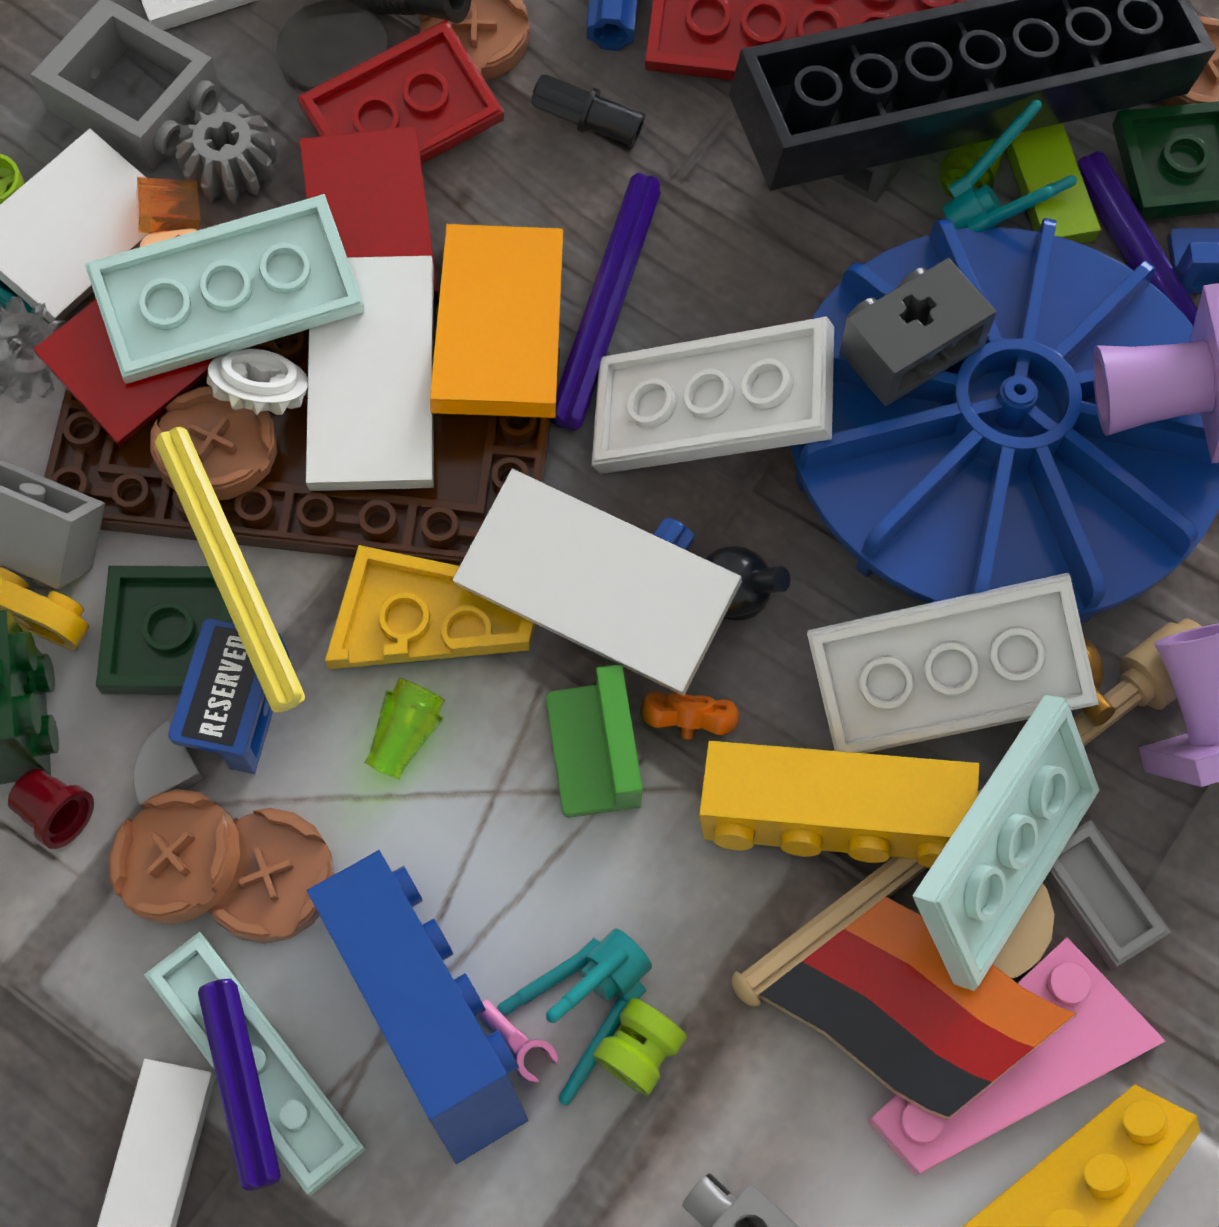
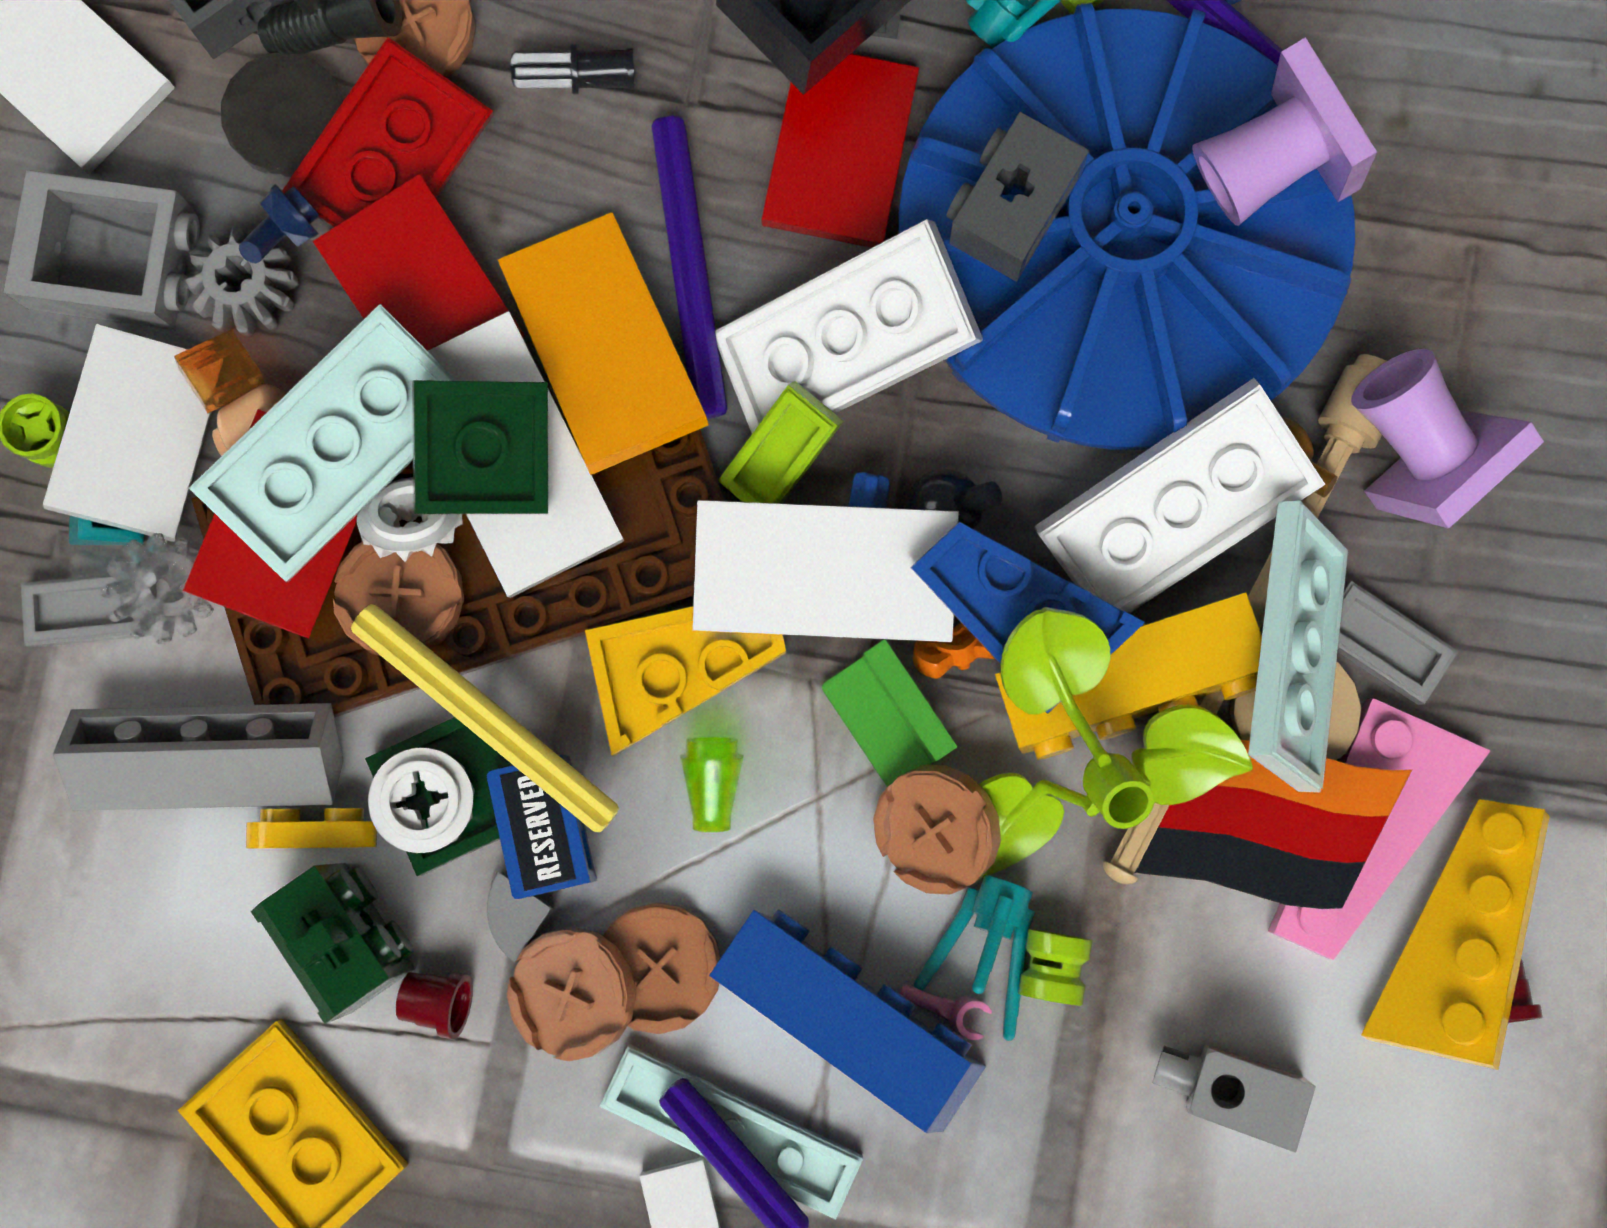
camera: 25 degrees left, 15 degrees up
none -> dark blue plate [239,184,320,264]
none -> white gear [368,748,475,853]
none -> dark green plate [412,380,548,514]
none -> lime tile [718,381,844,504]
none -> red tile [761,54,919,248]
none -> nougat tile [873,765,1001,895]
none -> blue wing [910,522,1145,713]
none -> lime plant [979,607,1253,878]

